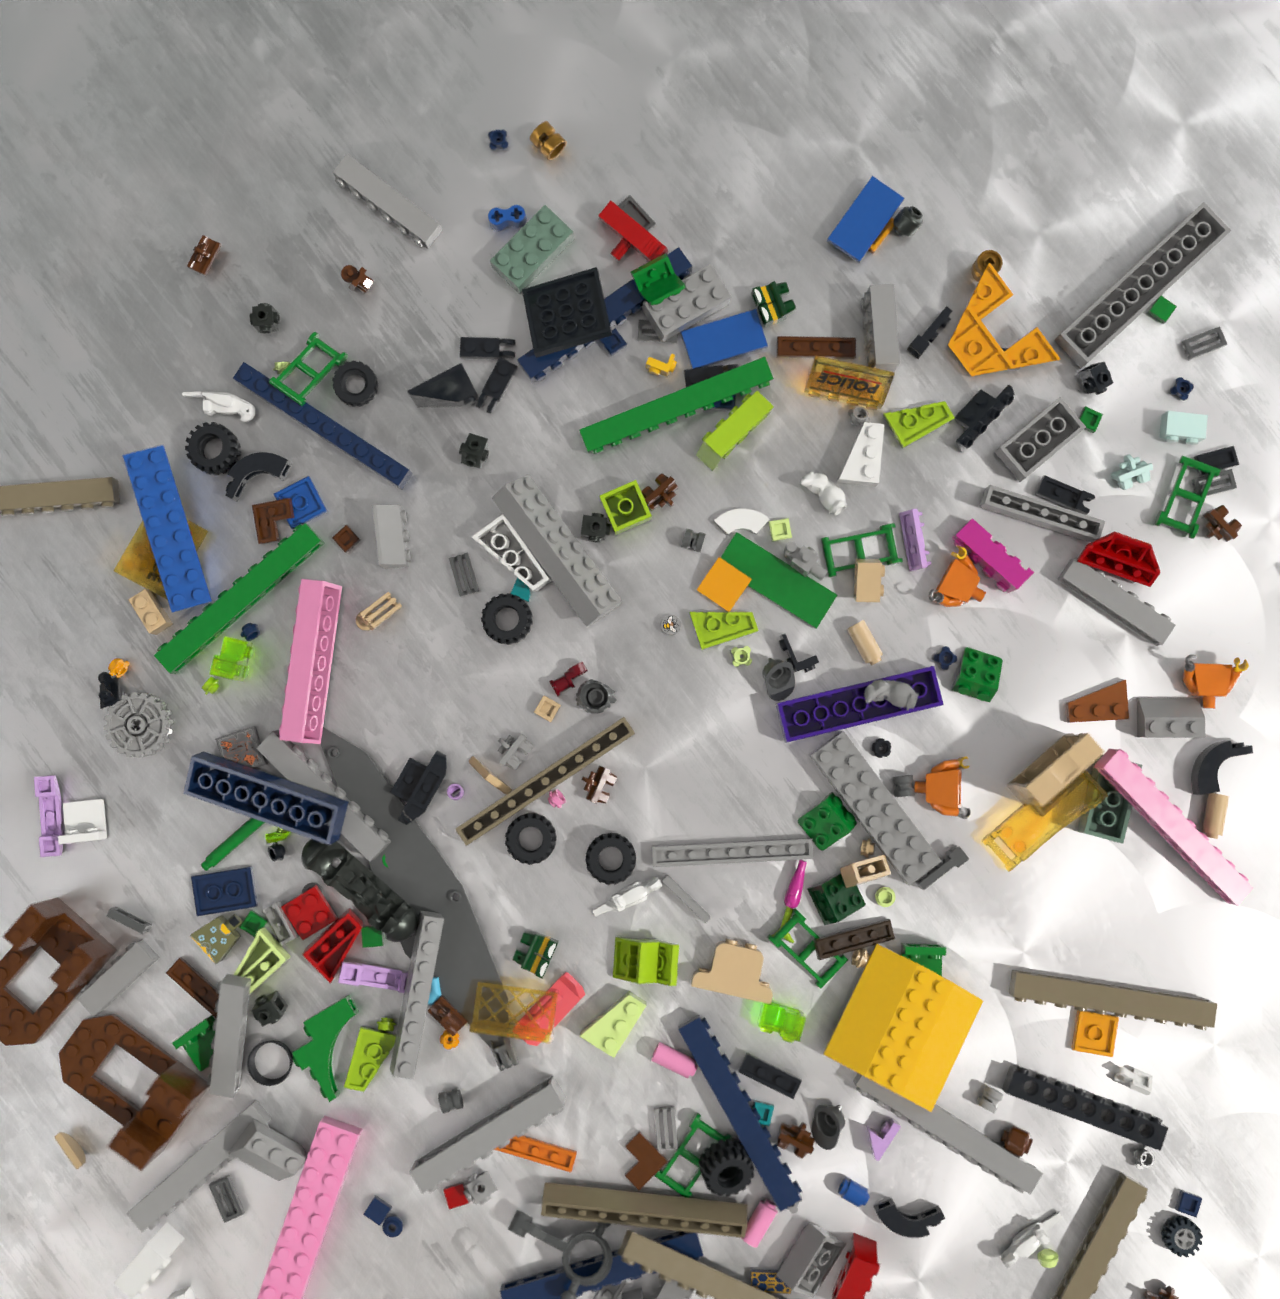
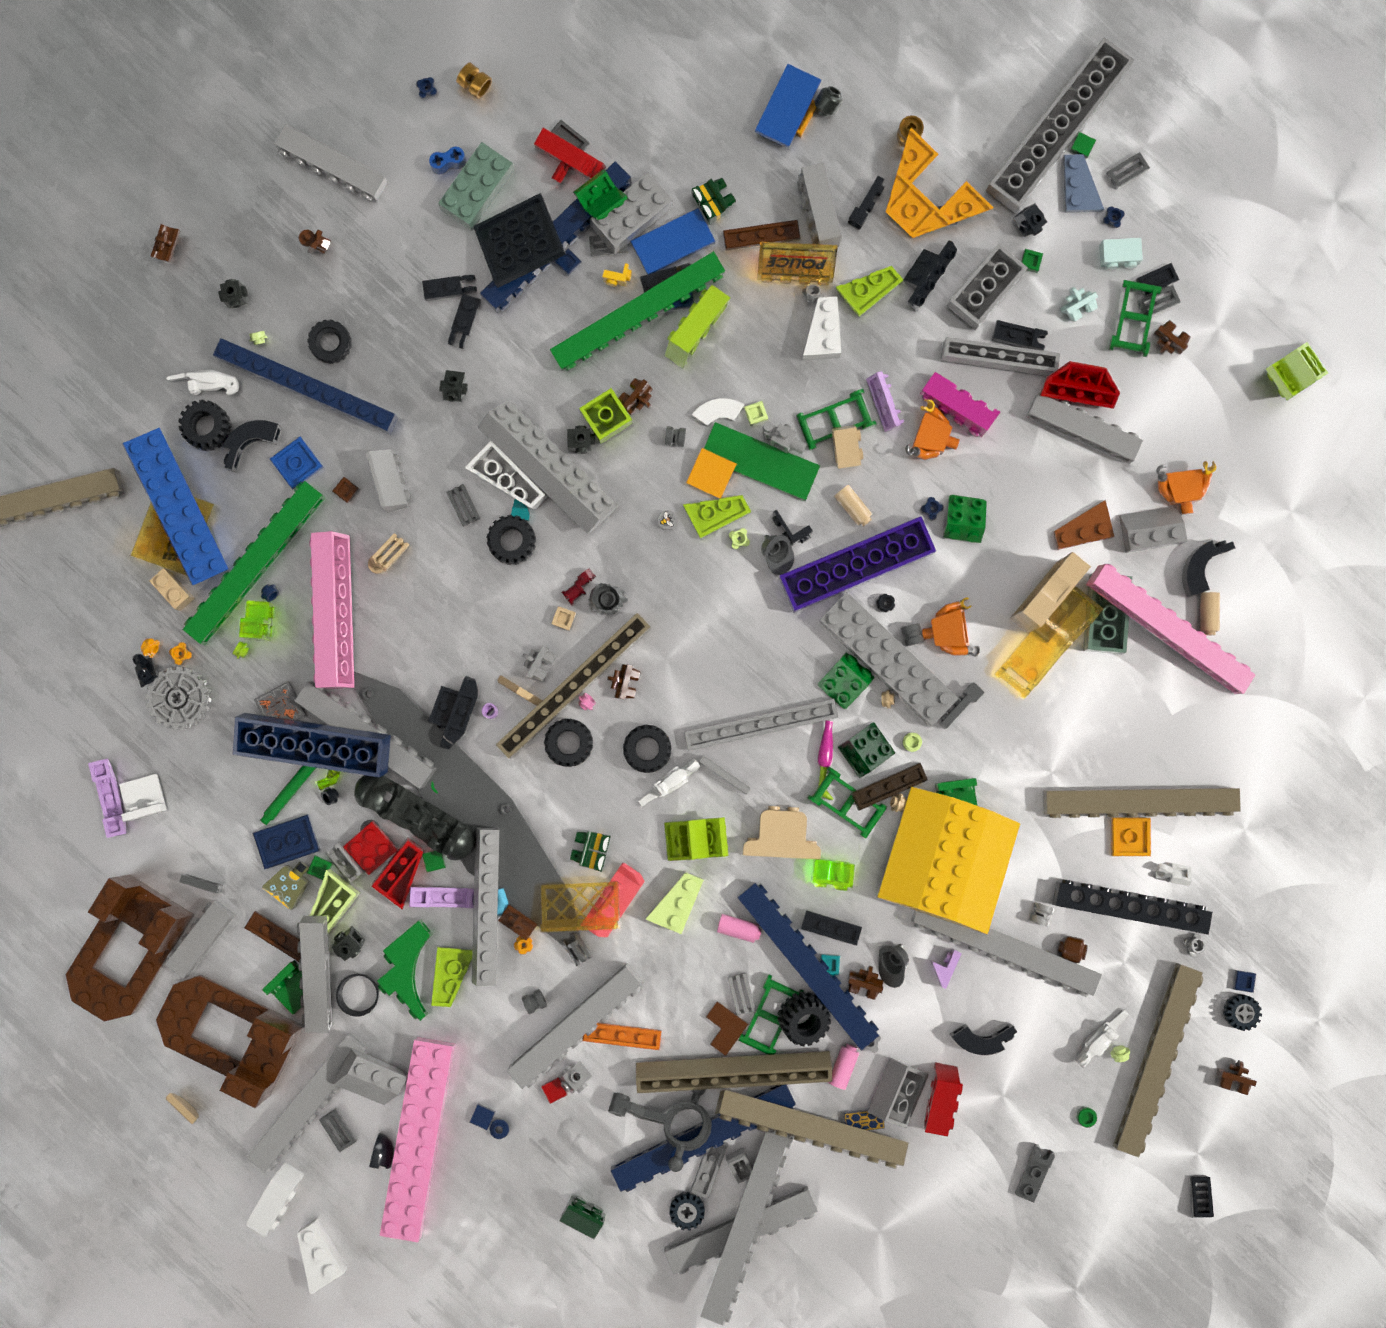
camera: 10 degrees left, 0 degrees up
reddish brown tile [252,498,295,544] -> none
green piece [269,332,348,406] -> none
lime plate [376,1018,397,1032] -> none
black slope [407,363,479,407] -> none
white animal [800,471,847,515] -> none
blue brick [838,1178,870,1207] -> none
tan brick [840,855,891,888] -> none
light grey animal [864,680,919,711] -> none
none -> light orange plate [169,642,192,665]
none -> black brick [369,1133,394,1169]
none -> sand blue wing [1063,154,1105,213]

